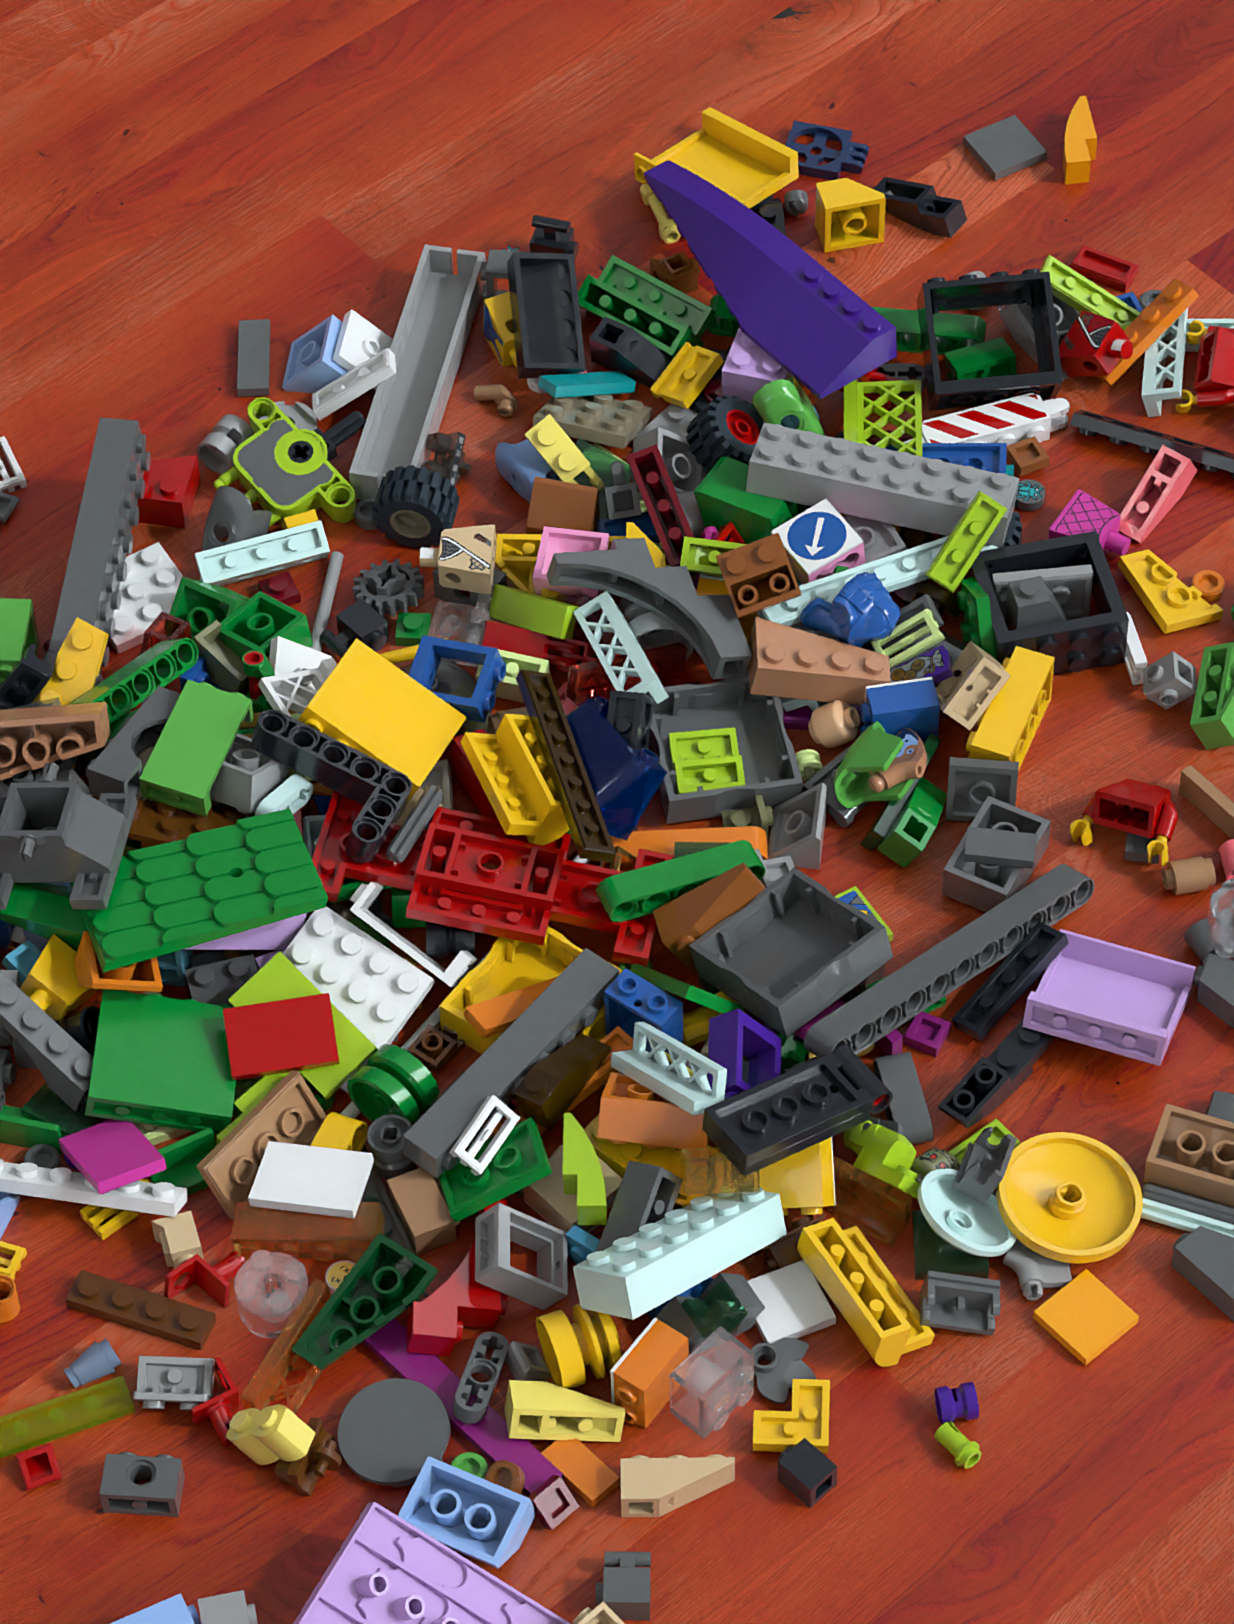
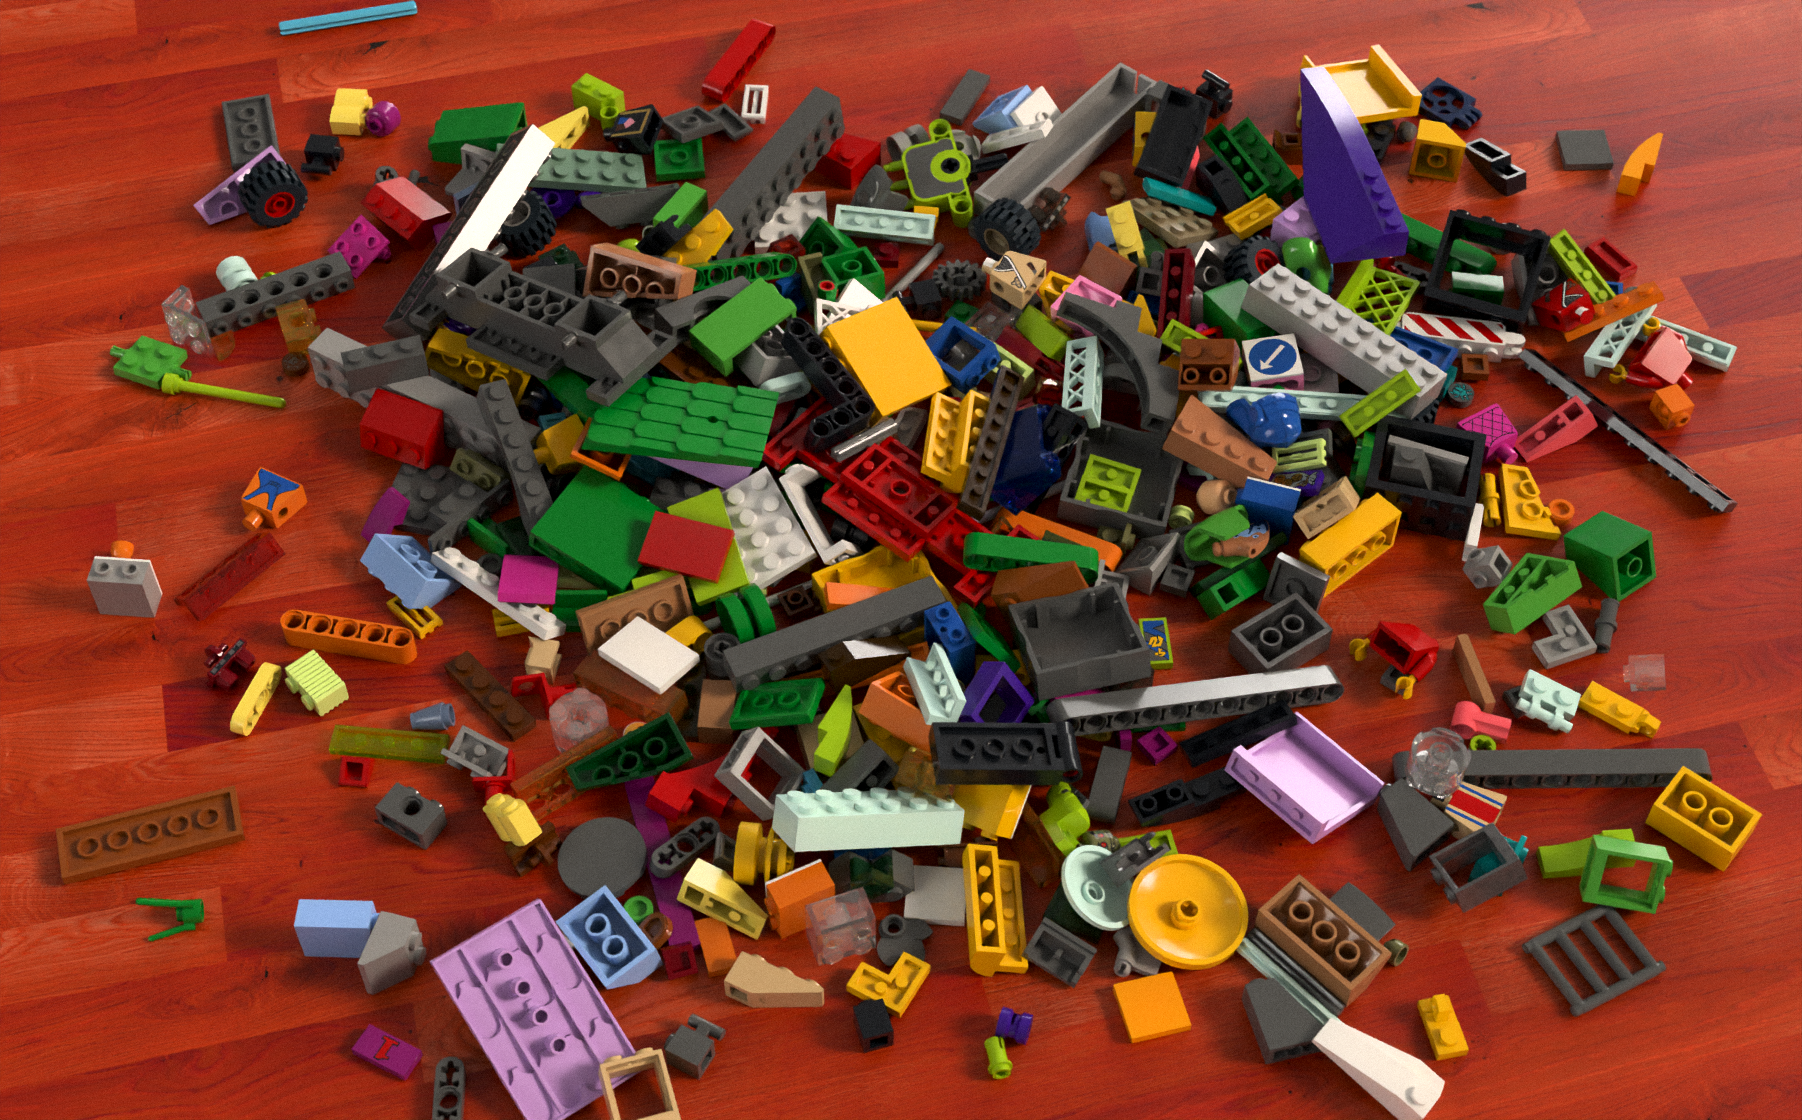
camera: 25 degrees right, 0 degrees up
white tile [449,1095,520,1176] -> none
dark grey tile [964,826,1037,869] -> none
medium nougat brick [1162,856,1216,896] -> none
none -> dark grey plate [1160,563,1195,598]
none -> yellow pin [1478,473,1501,527]

